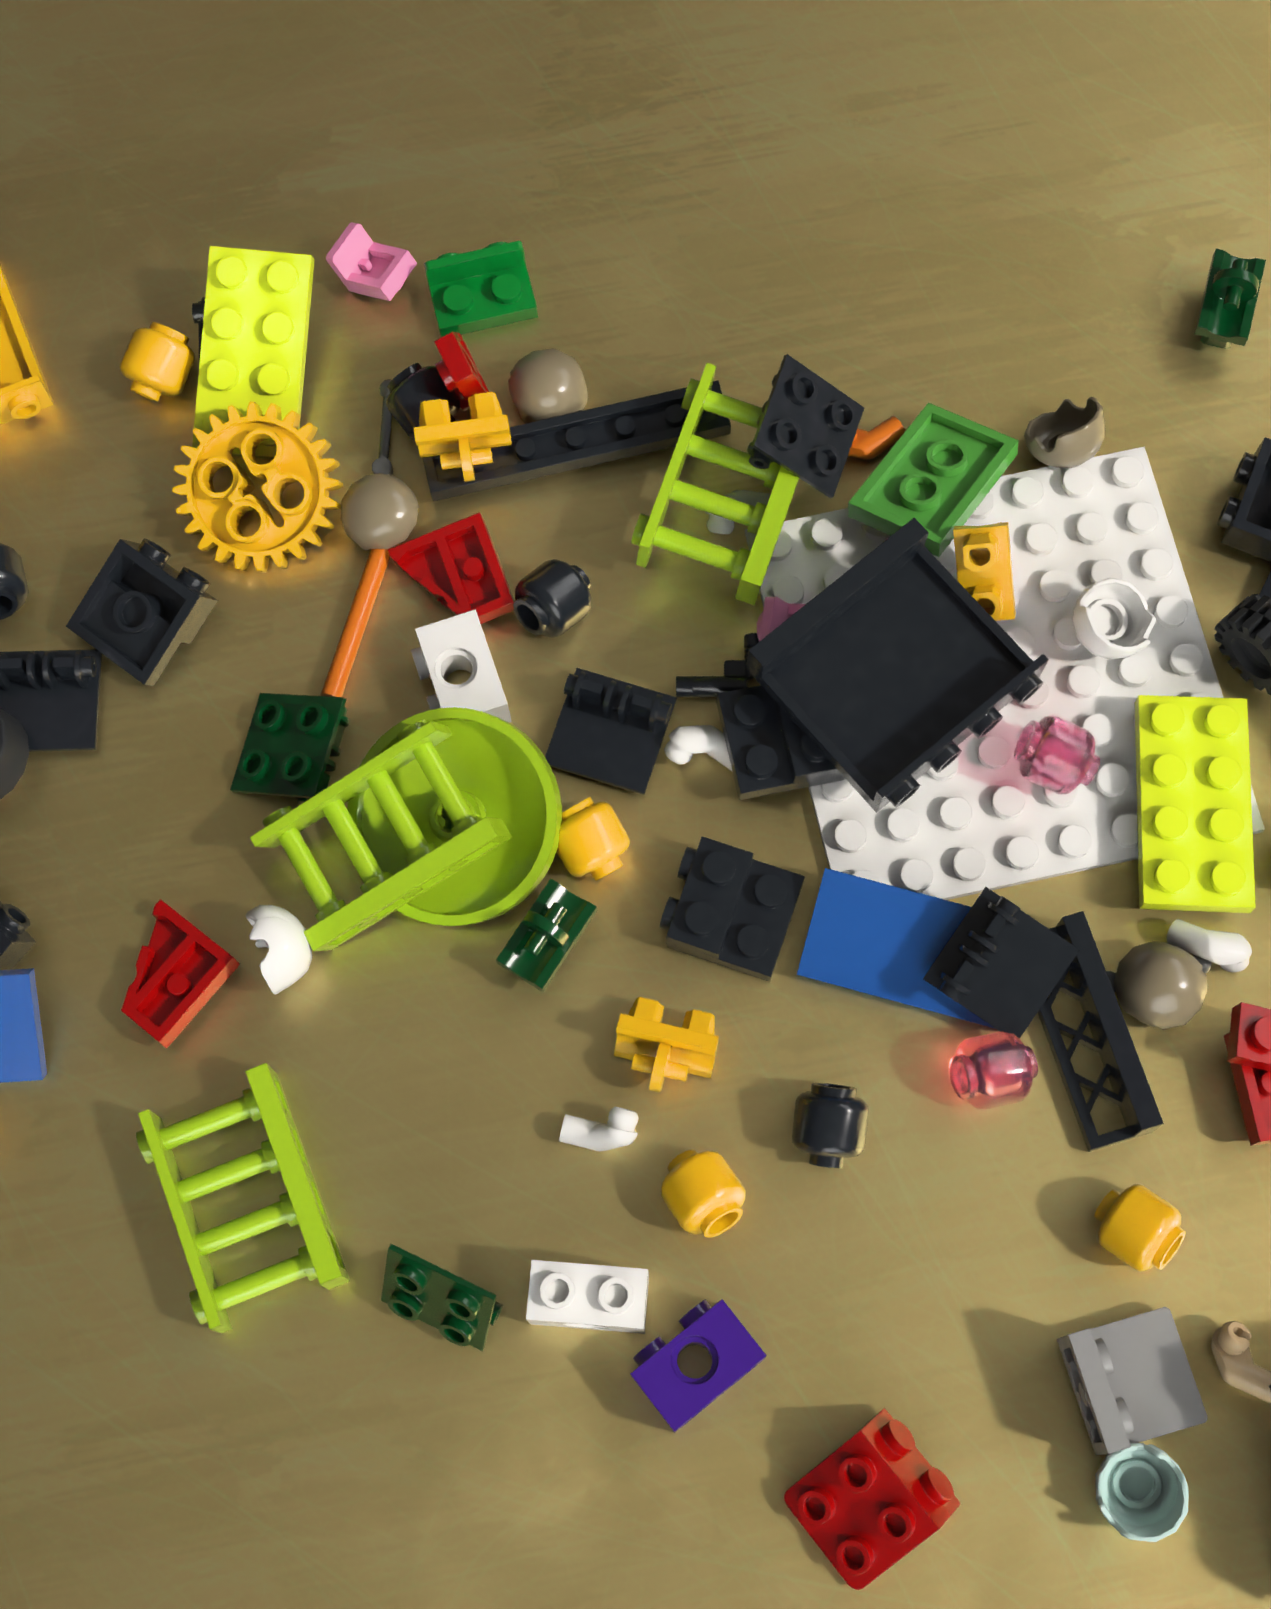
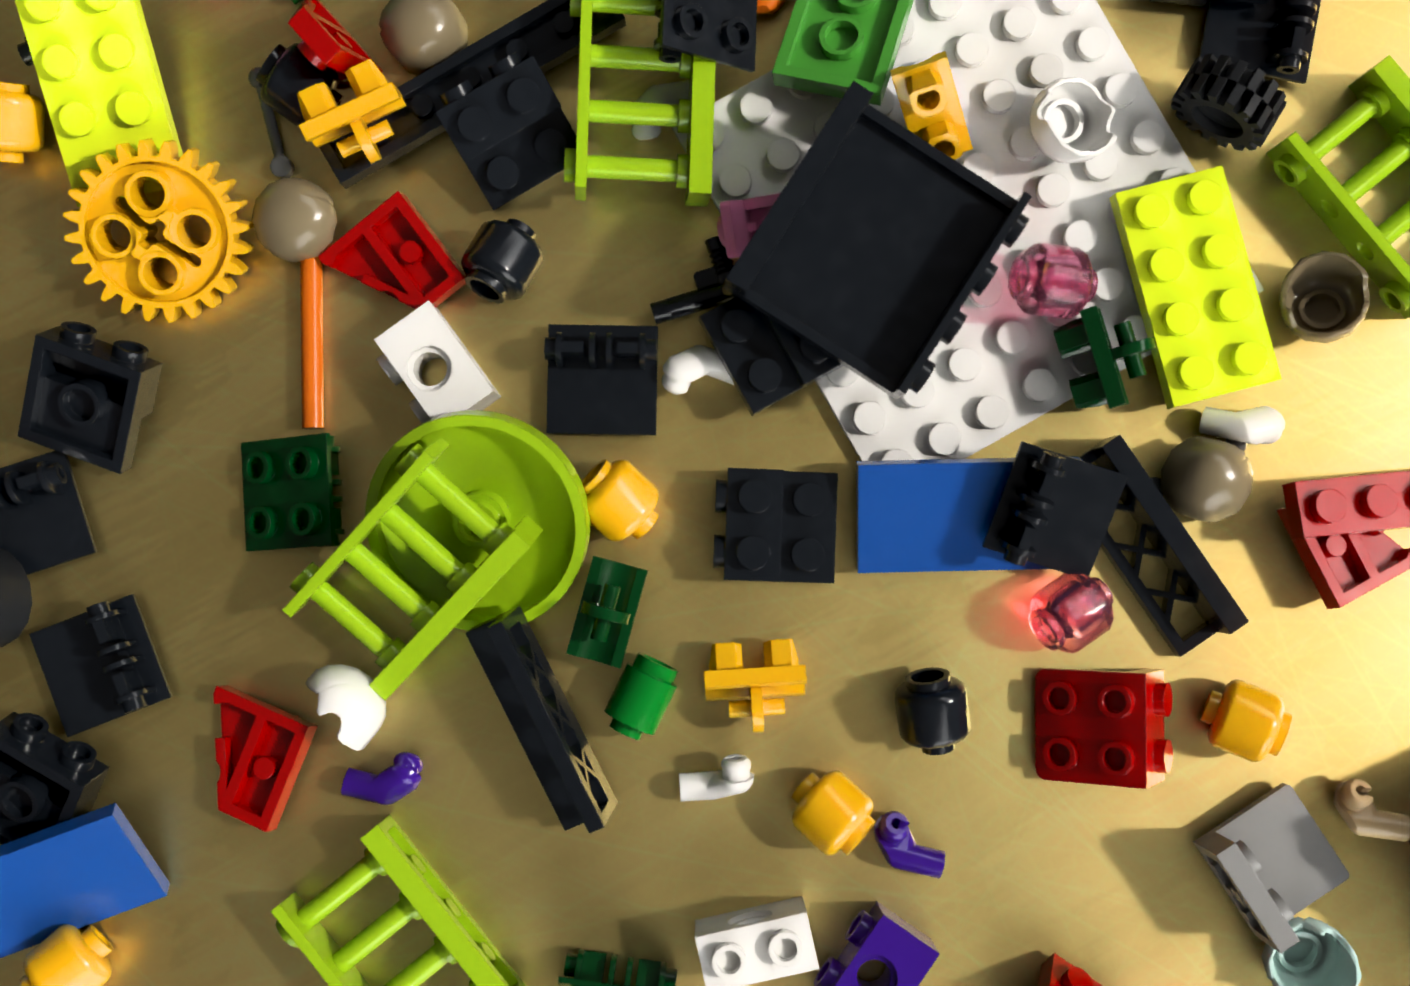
camera: 20 degrees left, 15 degrees up
none -> black hinge [29,594,173,737]
none -> dark purple arm [341,752,423,805]
none -> black plate [435,51,577,210]
none -> black fence [465,606,618,833]
none -> green brick [604,652,678,740]
none -> dark purple arm [874,811,945,879]
none -> red bracket [1035,668,1173,789]
none -> dark green hips [1053,306,1156,409]

